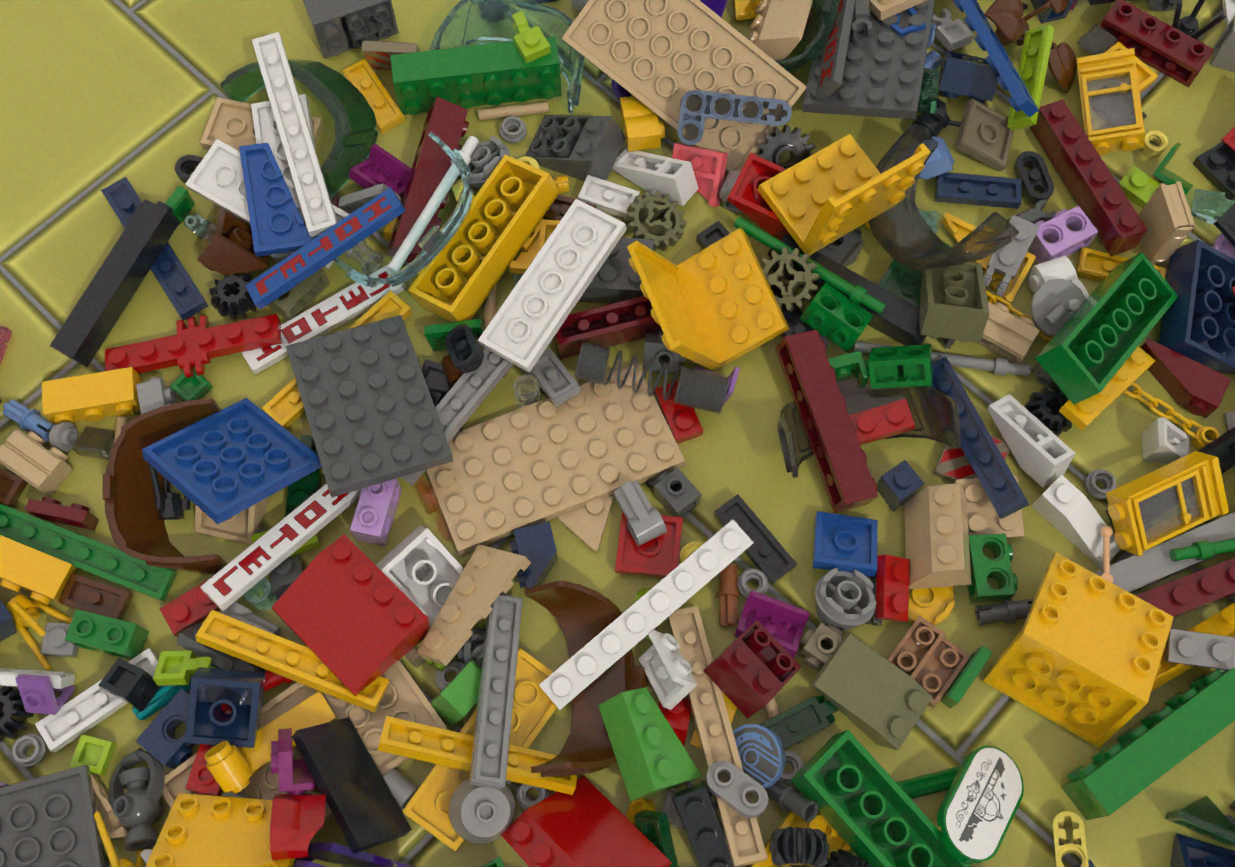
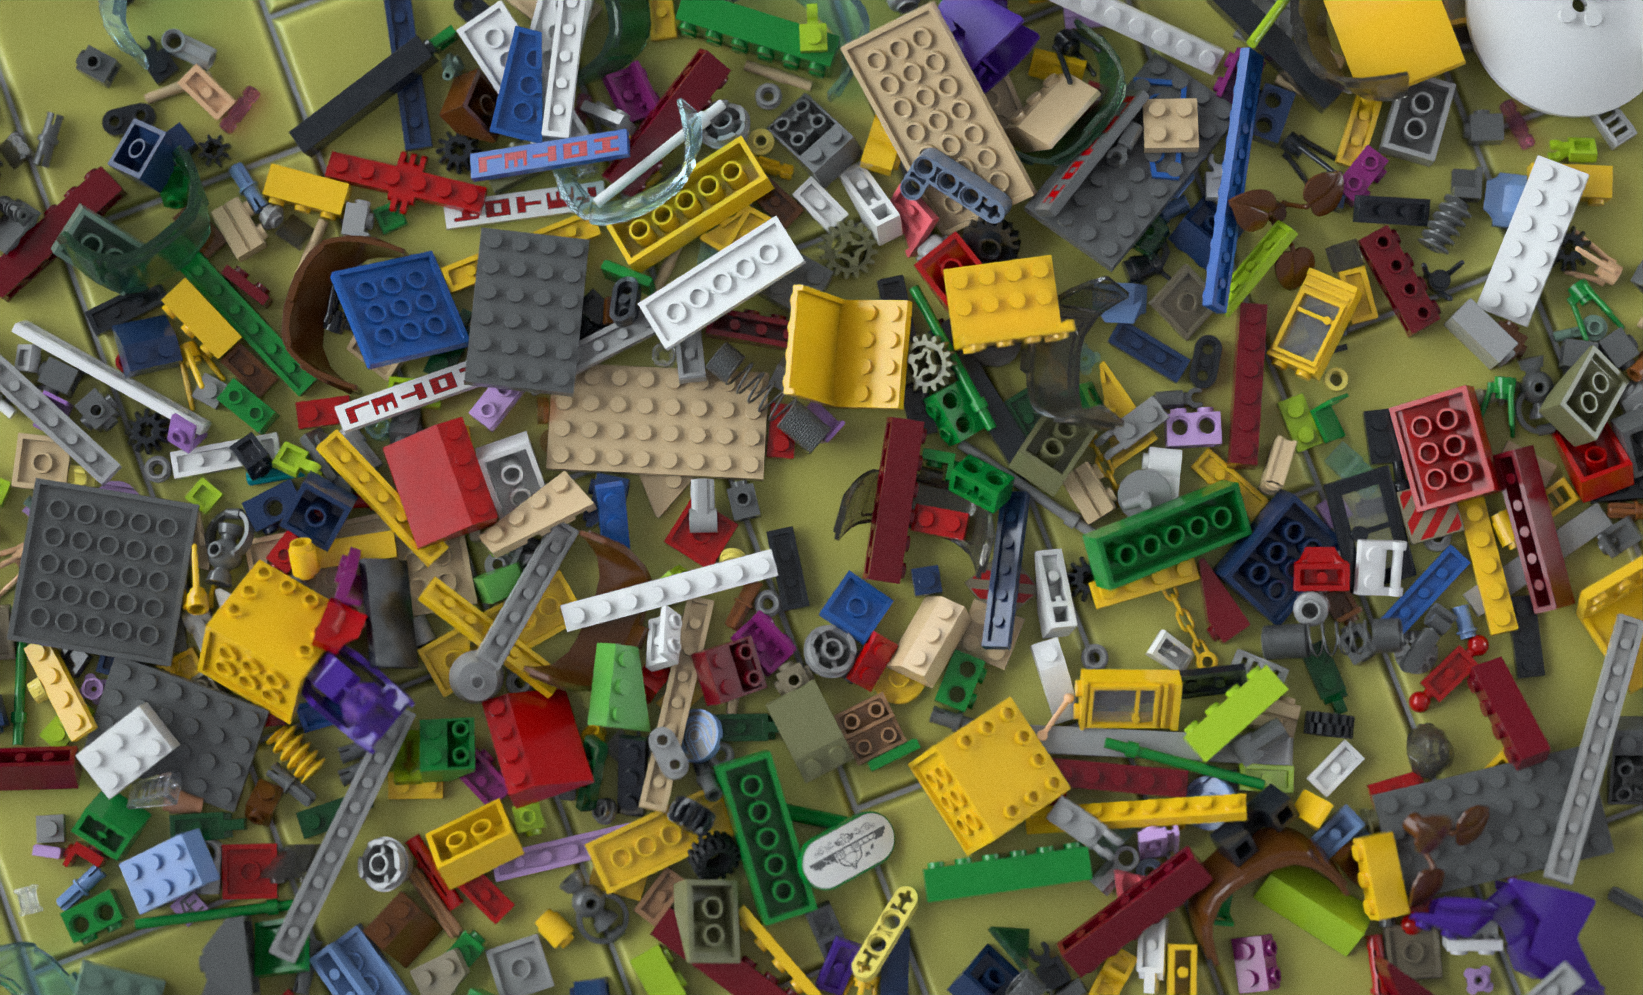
camera: 30 degrees right, 15 degrees up
none -> blue plate [595,480,631,550]

